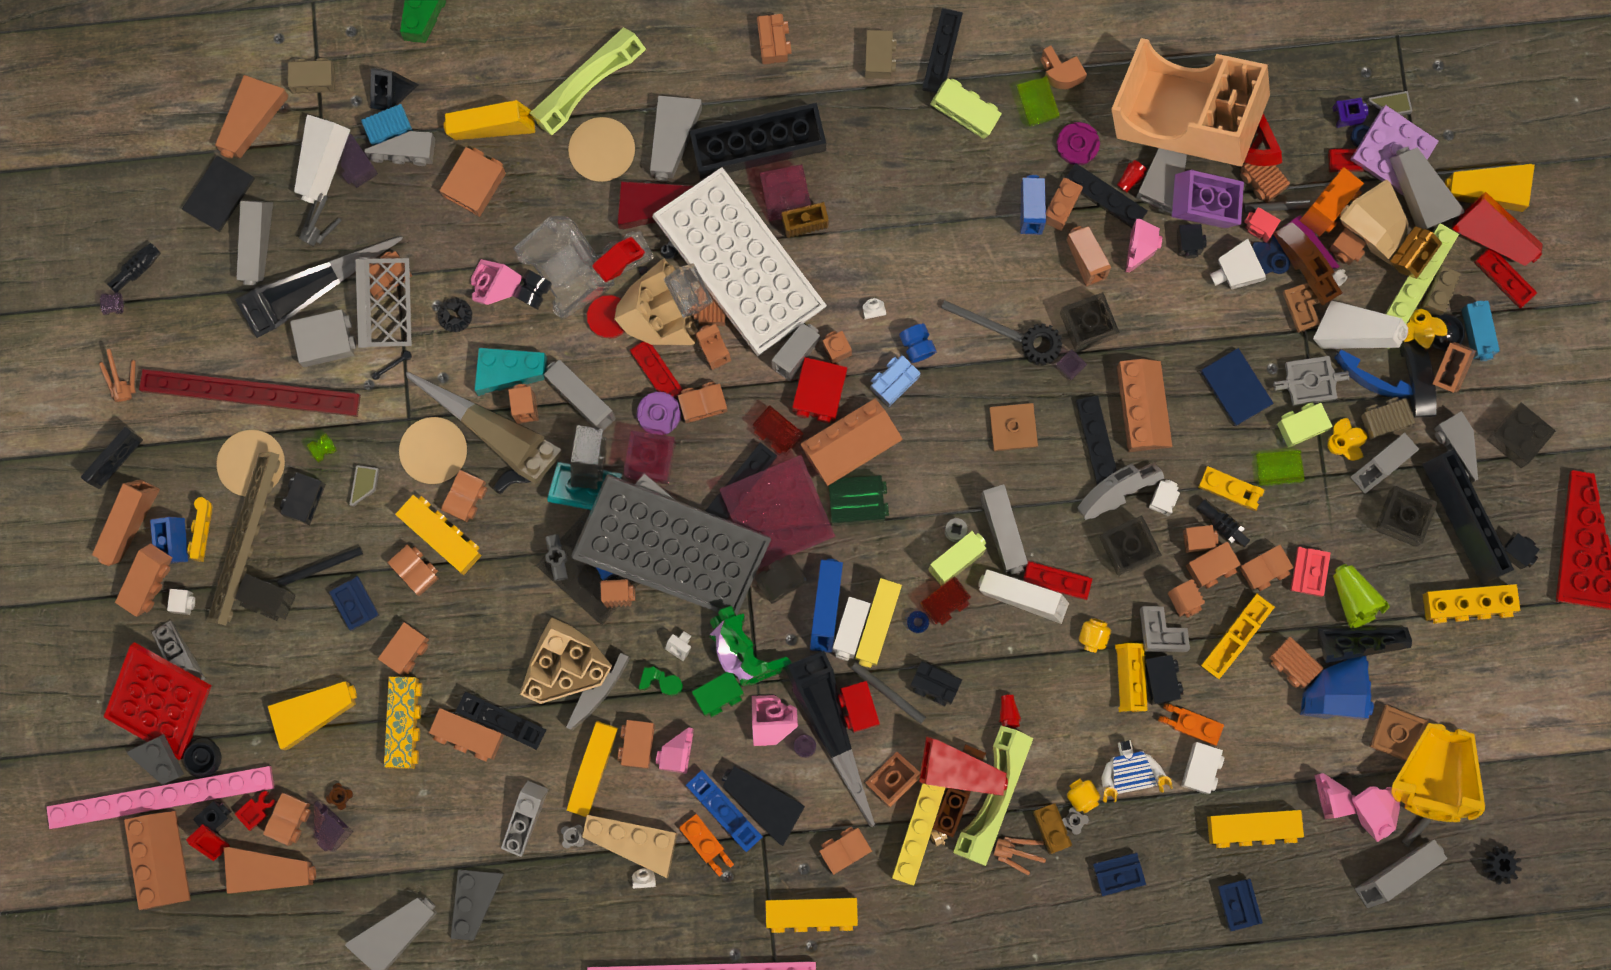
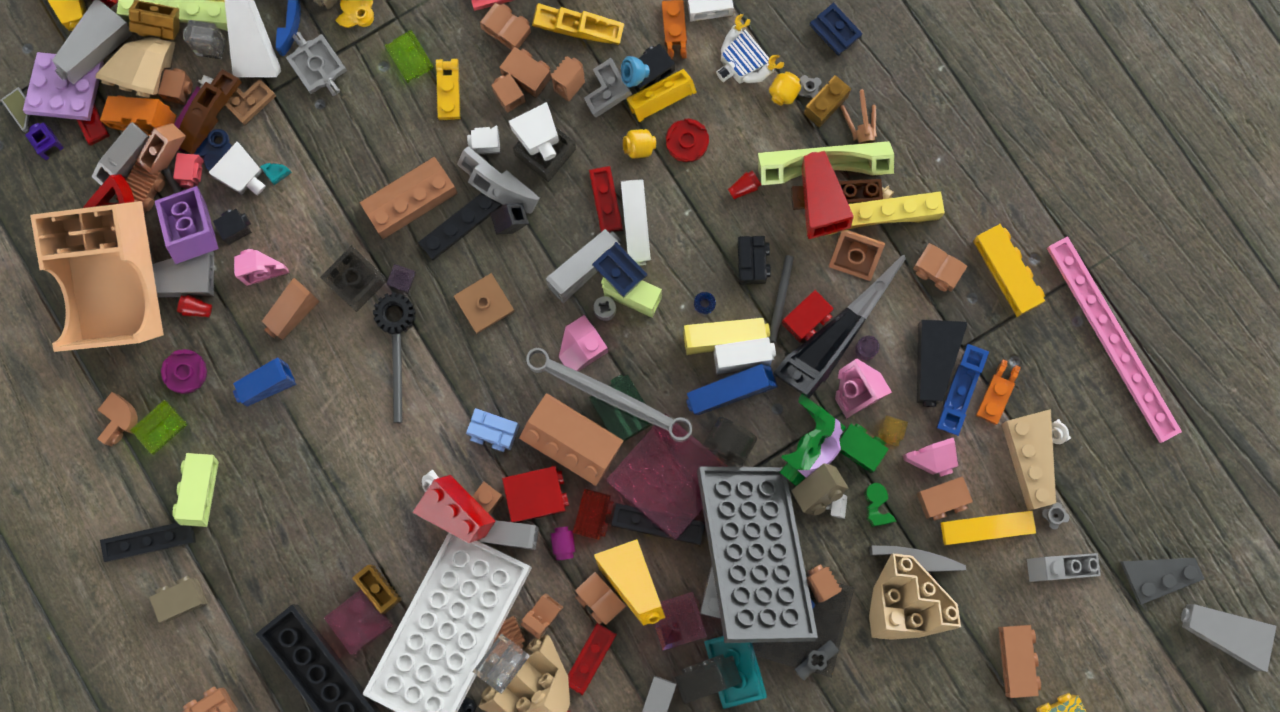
camera: 115 degrees left, 0 degrees up
black slope [455,692,546,750] -> none
medium lavender tile [637,392,681,436] -> none
blue wheel [899,323,937,363] -> none
clear red brick [919,576,971,626] -> none
nougat brick [1046,178,1083,231] -> none
black plate [1066,163,1148,228] -> none
black hinge [1196,498,1250,547] -> none
dark blue tile [1200,348,1274,427] -> none
yellowish green brick [1277,402,1333,448] -> none
dark blue tile [1350,125,1370,147] -> none
none -> light grey slope [92,122,149,185]
none -> nougat brick [137,123,185,174]
none -> clear brick [183,20,226,60]
none -> teal tile [260,163,292,185]
none -> wedge [412,475,496,543]
none -> black brick [490,203,529,235]
none -> white torso [509,102,559,161]
none -> light grey piece [526,348,692,442]
none -> magenta brick [550,526,576,560]
none -> bright pink slope [559,315,608,371]
none -> dark blue plate [592,242,648,298]
none -> yellow slope [594,539,665,626]
none -> dark azure brick [621,56,650,87]
none -> red tile [666,118,709,162]
none -> dark tan brick [791,463,849,516]
none -> clear yellow brick [877,415,908,447]

